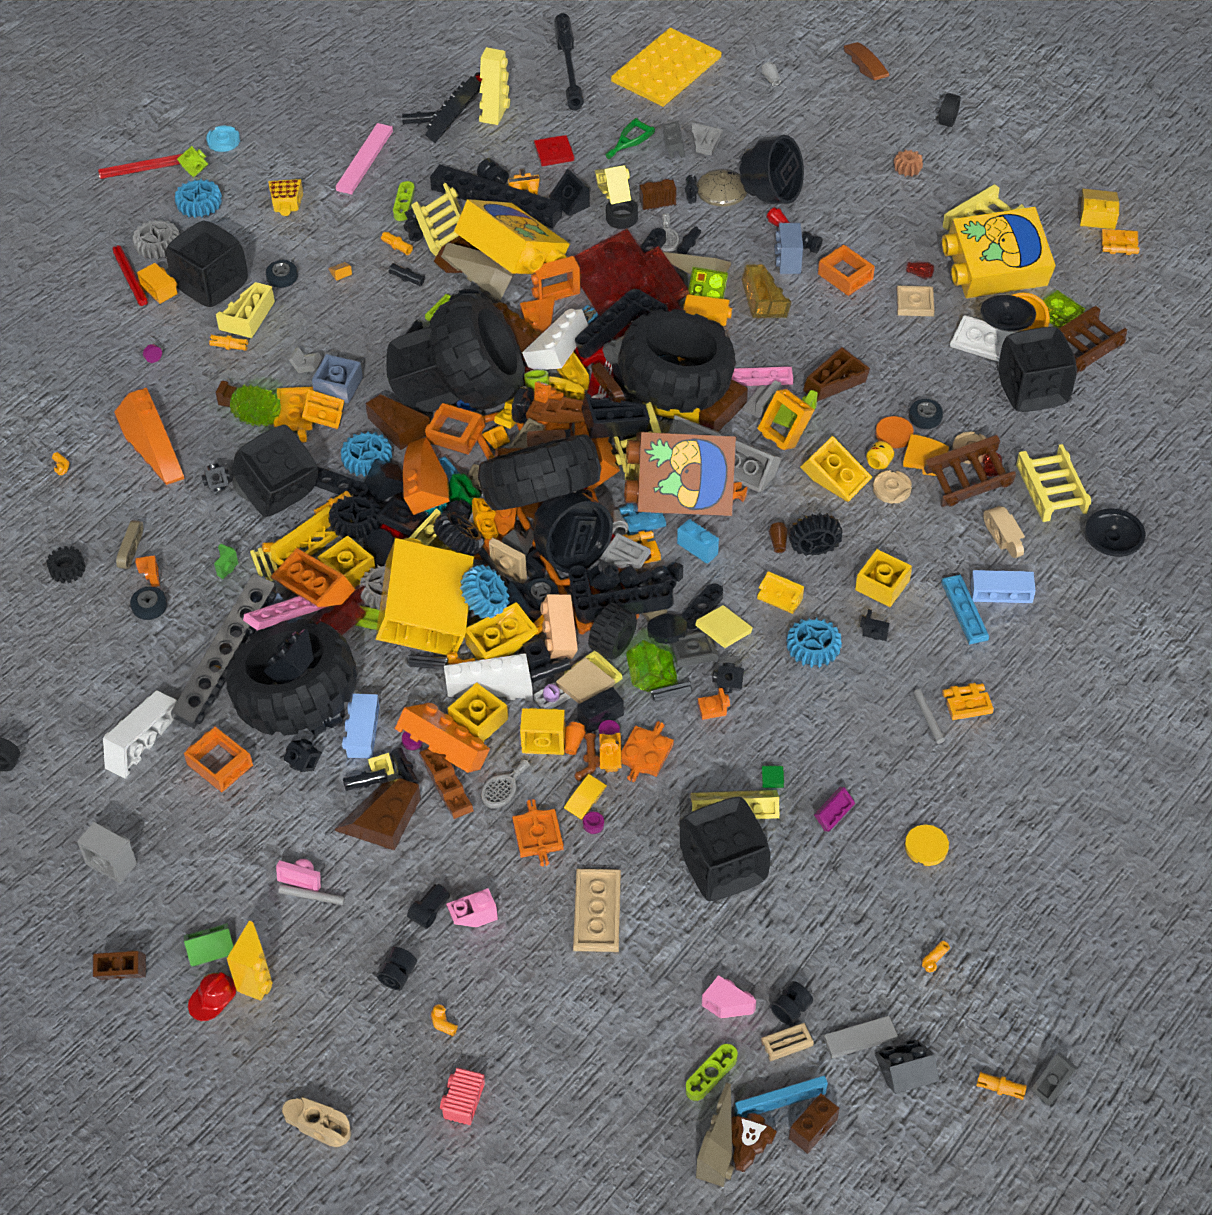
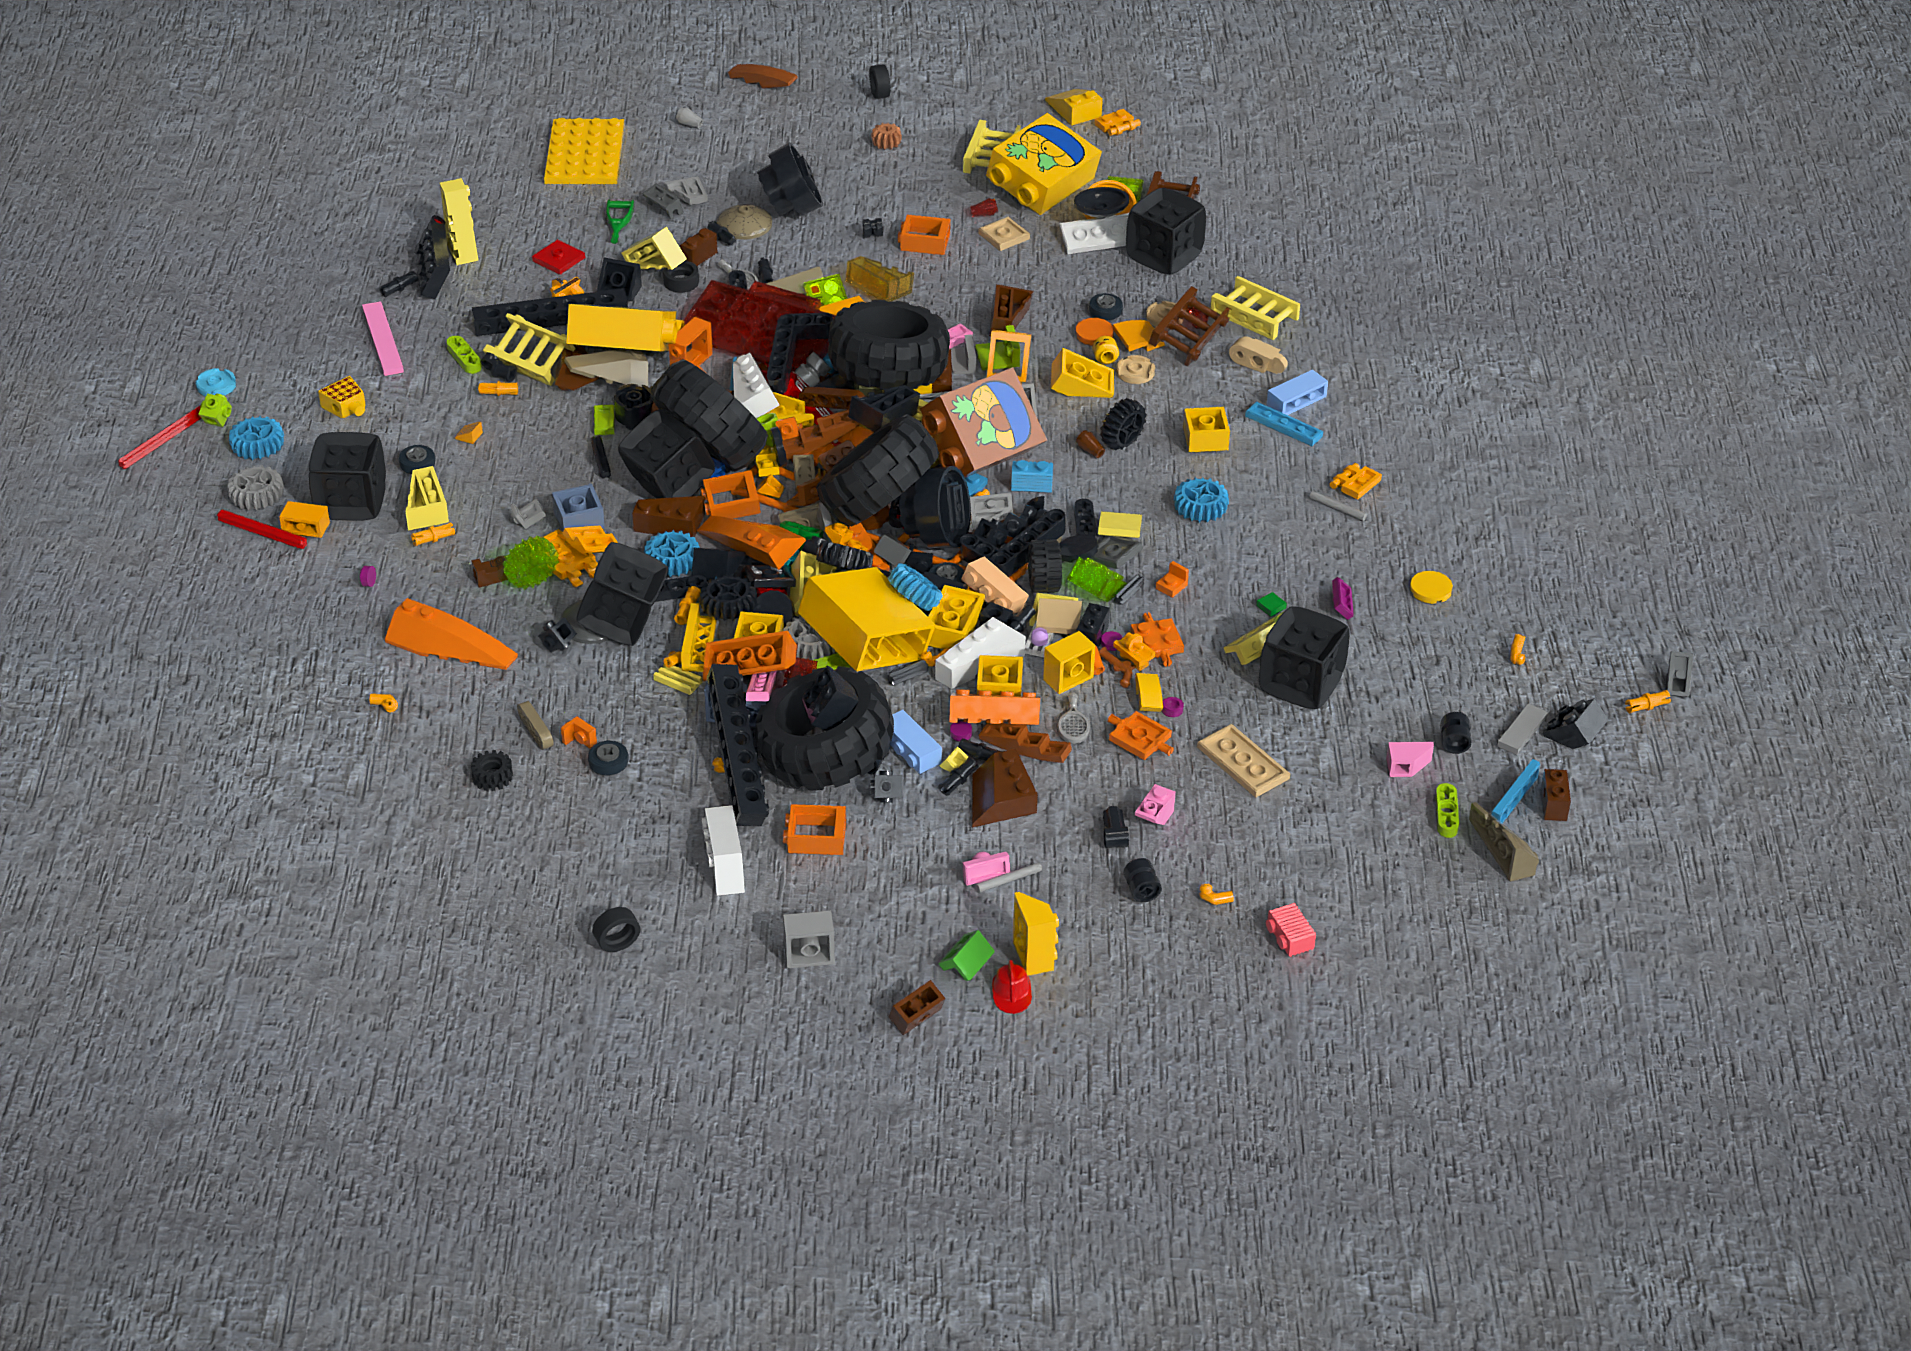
camera: 40 degrees left, 10 degrees down
bright green bracket [214,544,238,579] -> none
tan piece [282,1097,351,1147] -> none
black pin [388,263,425,286] -> none
black wheel [477,158,509,185] -> none
tan tile [489,538,527,584] -> none
black bar [554,13,584,111] -> none
black brick [712,663,744,693] -> none
reddish brown rock [731,1113,777,1172] -> none
yellow hinge [757,571,804,614] -> none
tan tile [761,1023,814,1061] -> none
red cone [766,207,790,228] -> none
sand blue brick [774,223,803,274] -> none
black bracket [860,609,890,641] -> none
black dish [1085,508,1146,557] -> none

